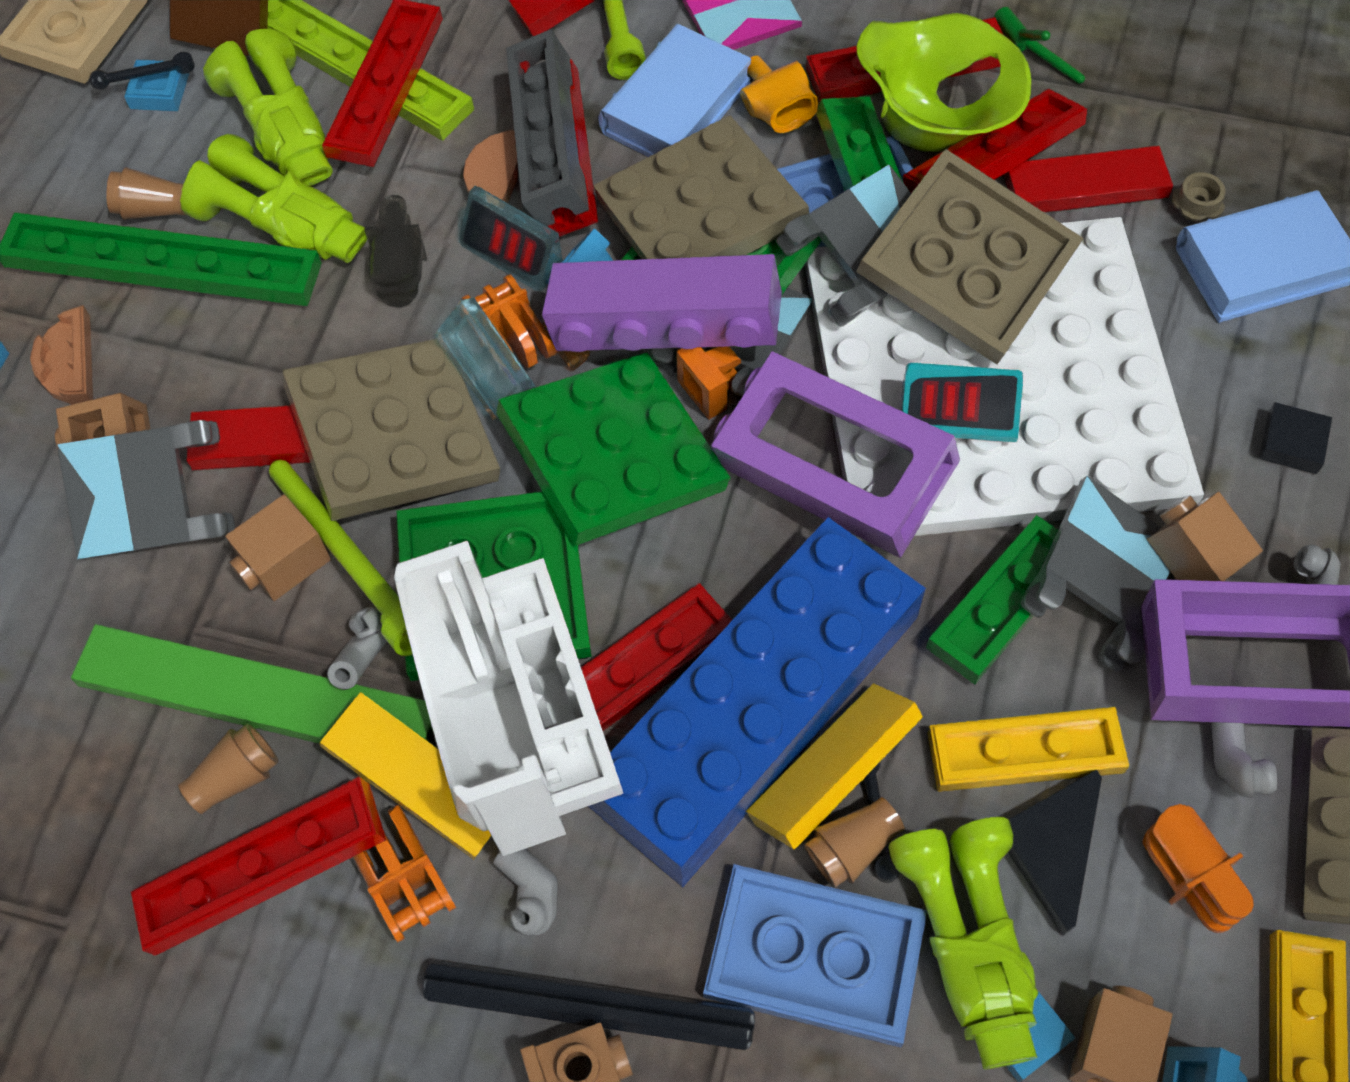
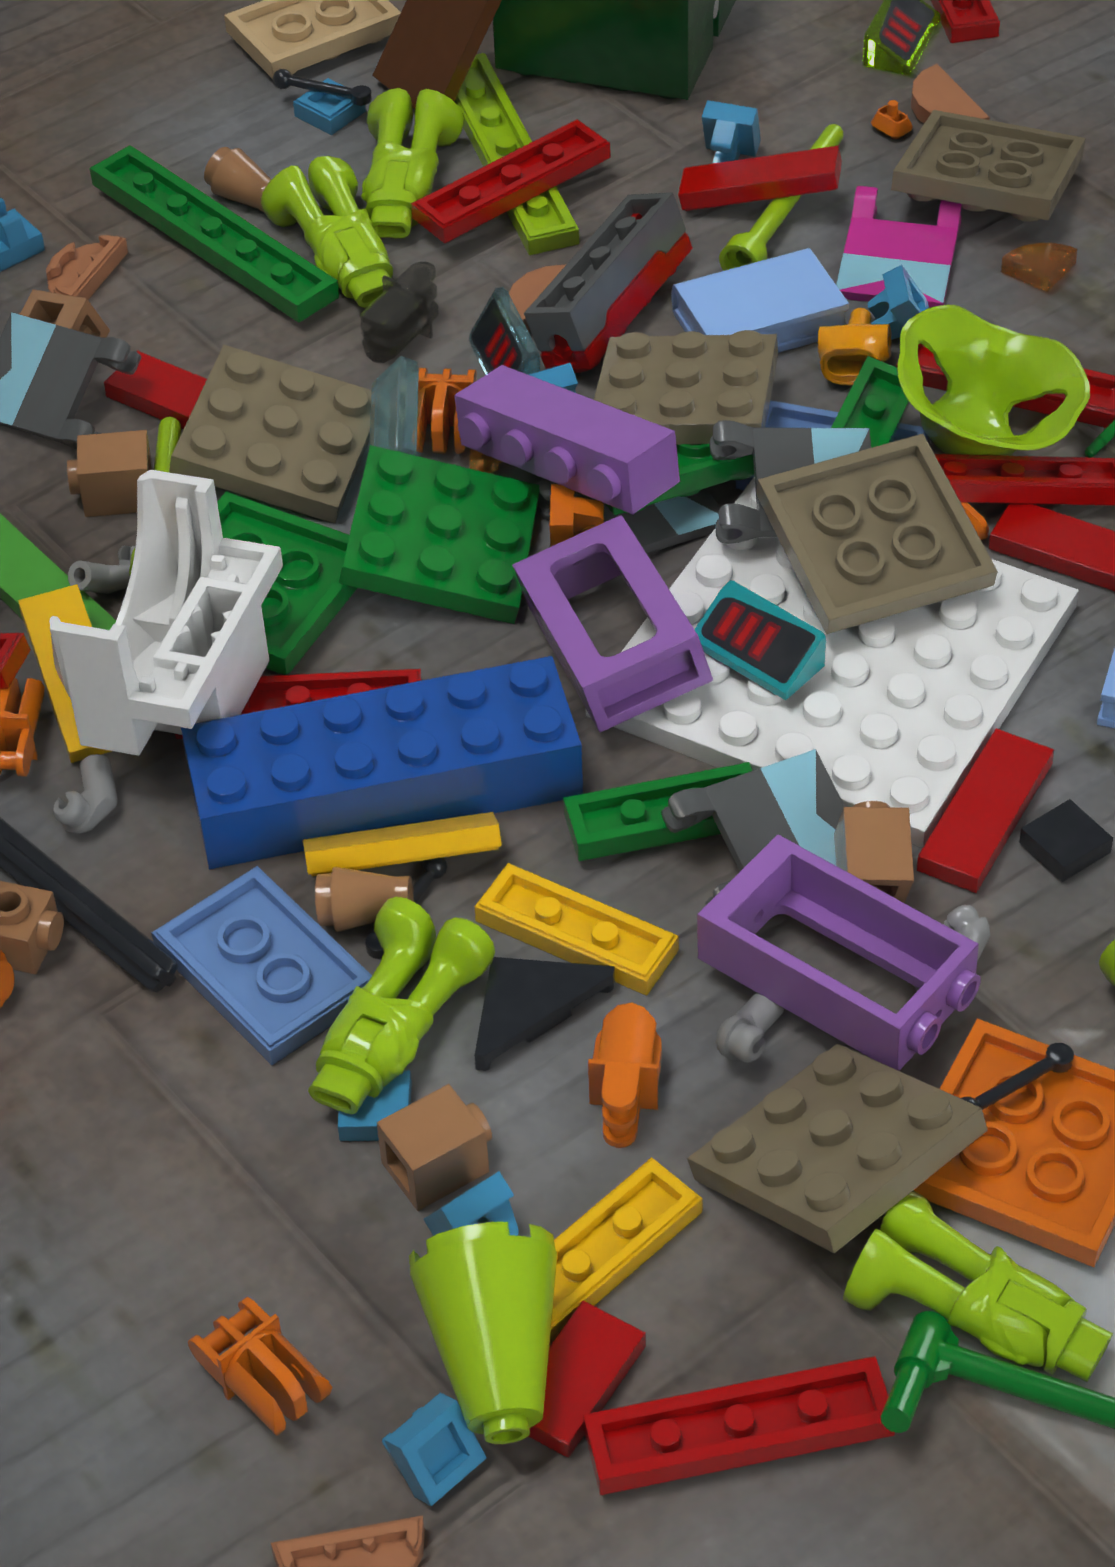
camera: 35 degrees right, 15 degrees down
none -> dark azure tile [867,264,929,339]
none -> red tile [917,728,1054,893]

